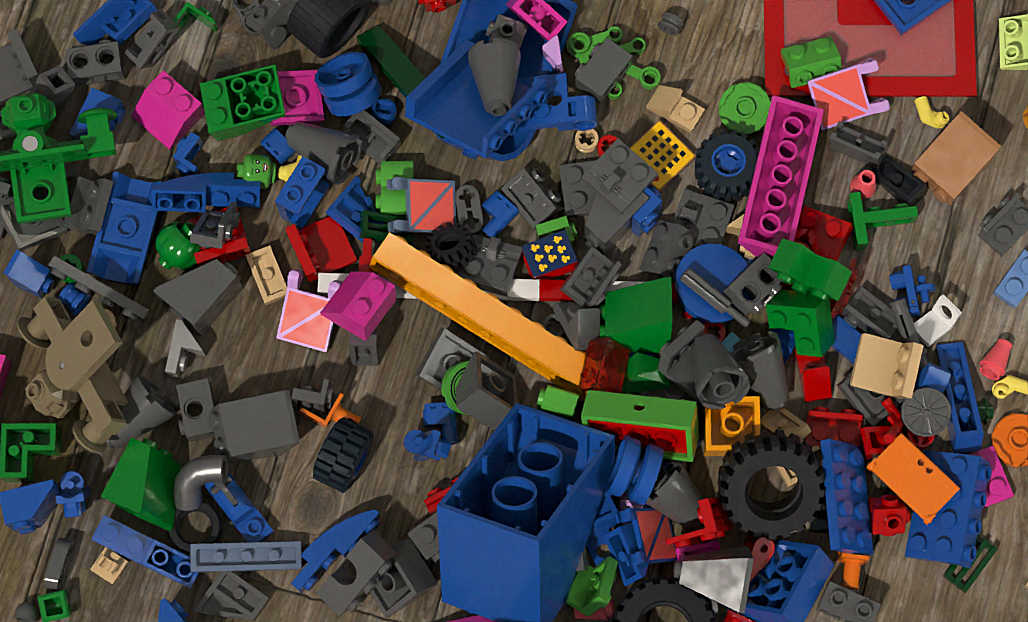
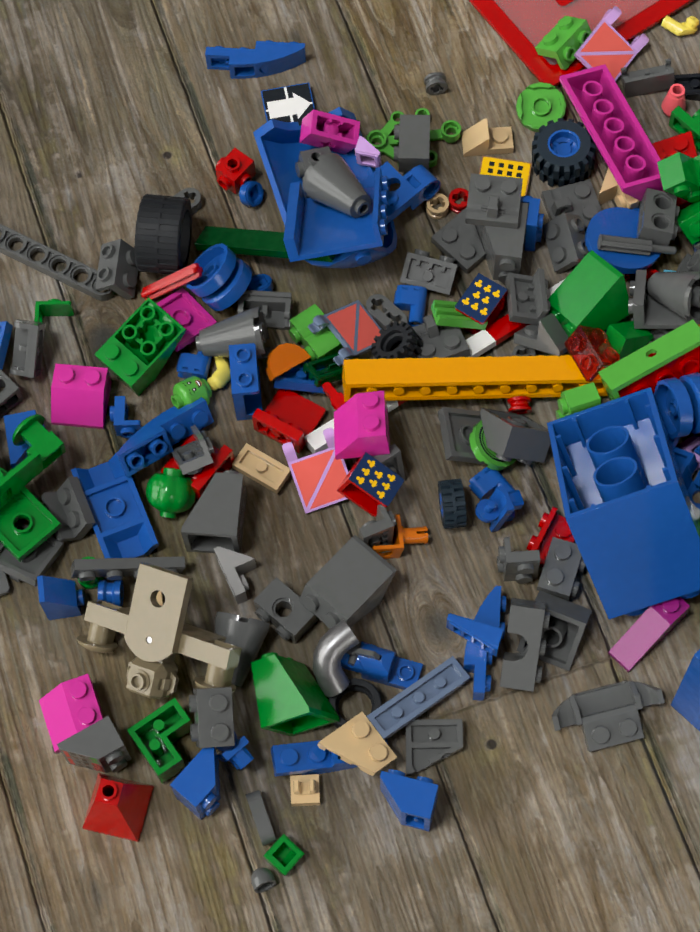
camera: 35 degrees left, 10 degrees down
black wheel [313,417,374,493] -> none
bright green bracket [535,216,578,247] -> none
none -> axle [141,263,203,300]
none -> dark grey bracket [189,687,235,748]
none -> blue tile [239,181,264,207]
none -> orange tile [266,343,311,381]
none -> tan wing [317,712,397,776]
none -> piece [337,452,404,517]
none -> bright green tile [431,300,488,330]
none -> black wheel [438,479,467,529]
none -> blue slope [446,613,503,657]
none -> dark grey bracket [497,537,540,584]
none -> red bush [507,396,532,414]

